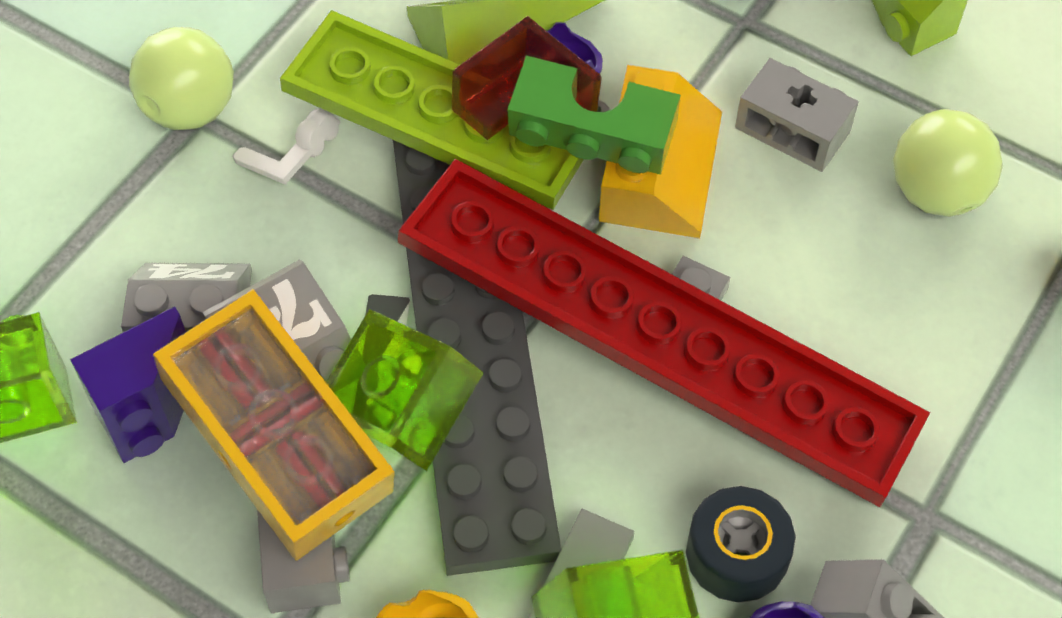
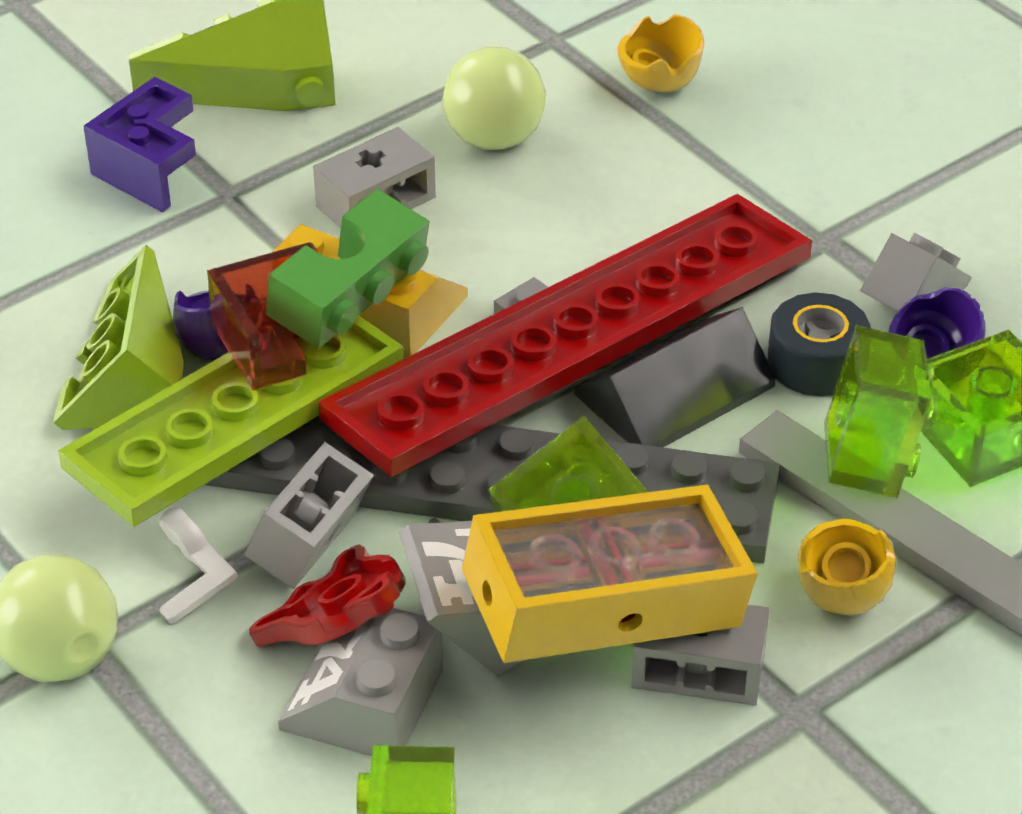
camera: 70 degrees left, 15 degrees down
dark purple slope [70,306,186,463] -> none
none -> light grey brick [244,442,374,589]
none -> red tile [249,544,406,647]
none -> slope [574,307,776,447]

